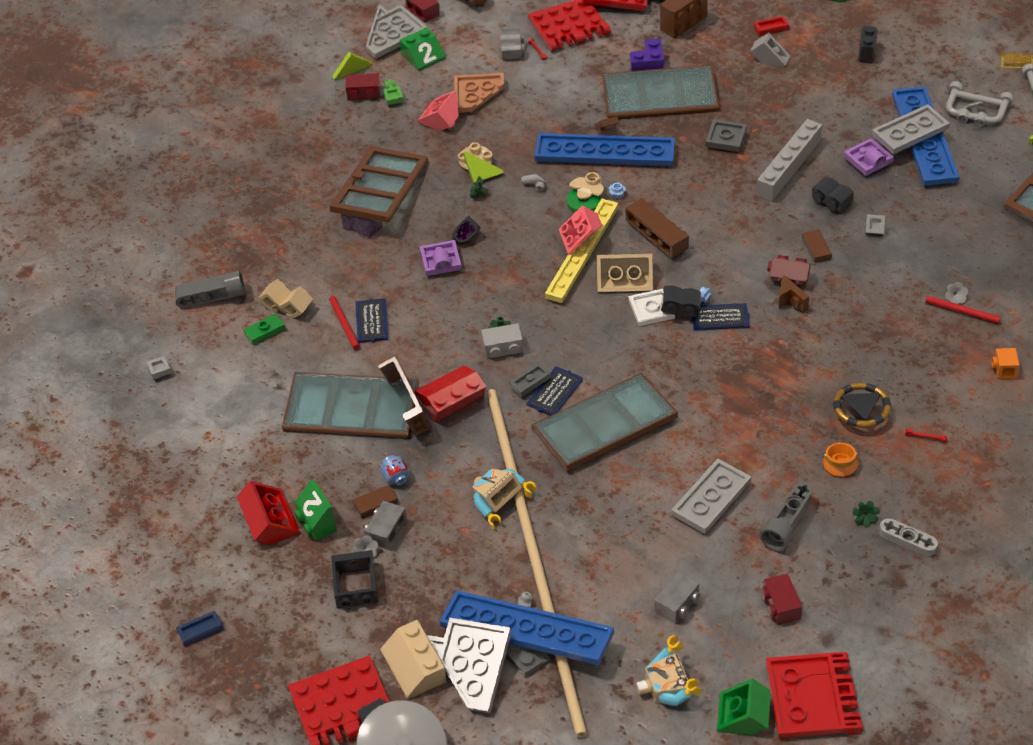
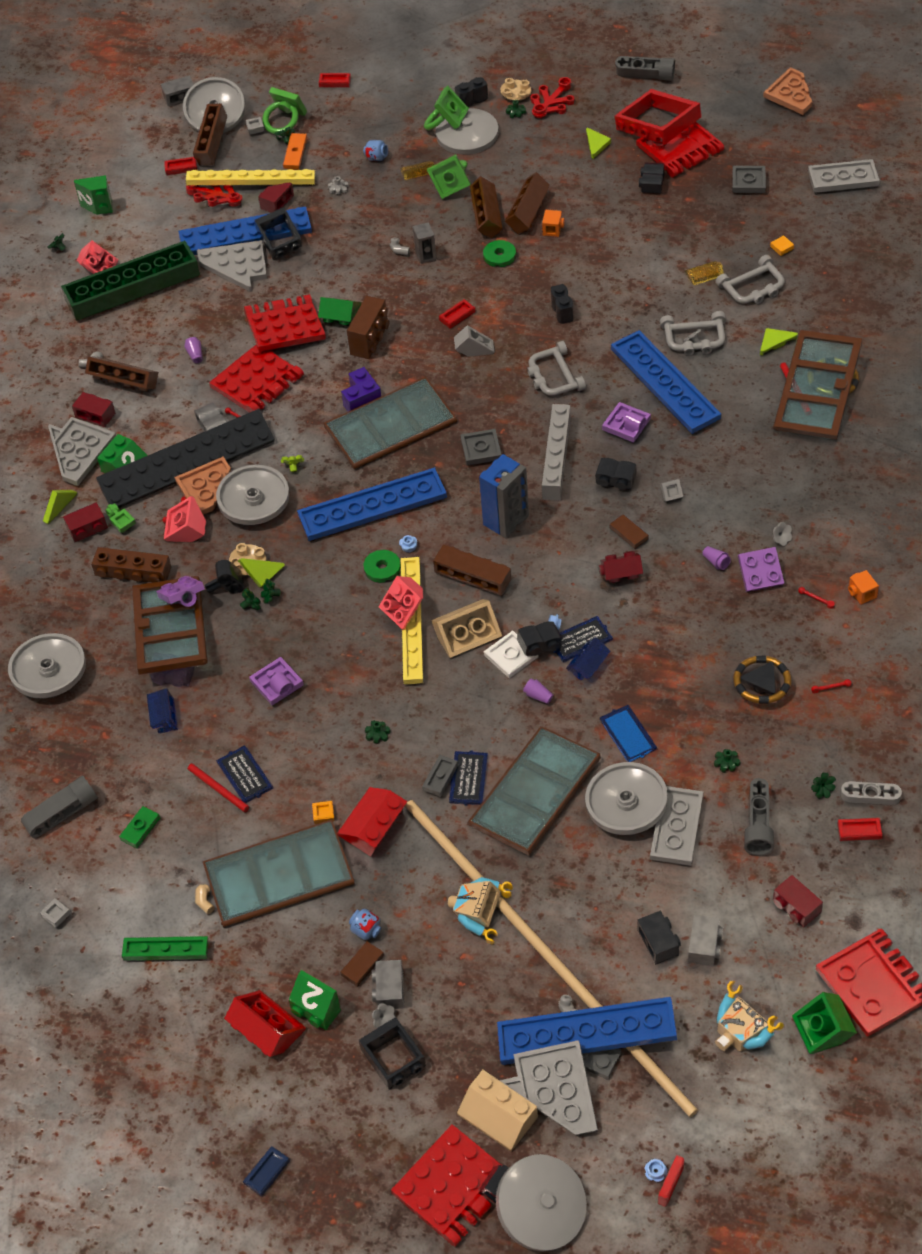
camera: 25 degrees left, 5 degrees up
tan brick [258,279,313,319] -> none
reddish brown panel [378,357,433,437] -> none
rock [452,215,481,244] -> none
light grey brick [481,323,523,359] -> none
light grey arm [521,174,546,191] -> none
tan plate [569,172,604,199] -> none
reddish brown slope [594,116,619,136] -> none
reddish brown slope [779,276,809,313] -> none
orange piece [823,443,859,477] -> none
light grey plate [872,104,950,154] -> none
red bar [925,295,1001,324] -> none
none -> light grey dish [8,633,86,698]
none -> reddish brown brick [91,547,172,583]
none -> black plate [96,409,275,508]
none -> green plate [122,936,209,961]
none -> clear blue hinge [147,688,178,733]
none -> medium lavender plate [156,576,205,607]
none -> tan arm [195,884,215,914]
none -> black beam [205,560,244,594]
none -> light grey dish [216,465,289,525]
none -> dark green plant [240,588,261,610]
none -> lime plant [281,455,304,472]
none -> light orange tile [312,801,335,824]
none -> piece [479,454,529,538]
none -> medium lavender cone [523,678,554,704]
none -> light grey bar [527,341,586,396]
none -> clear blue hinge [566,637,611,680]
none -> light grey dish [585,762,668,835]
none -> clear blue piece [600,705,657,762]
none -> black brick [637,910,681,965]
none -> medium lavender cone [703,546,731,570]
none -> dark green plant [714,749,740,772]
none -> medium lavender plate [738,547,784,592]
none -> red hinge [798,587,835,609]
none -> red tile [837,818,882,841]

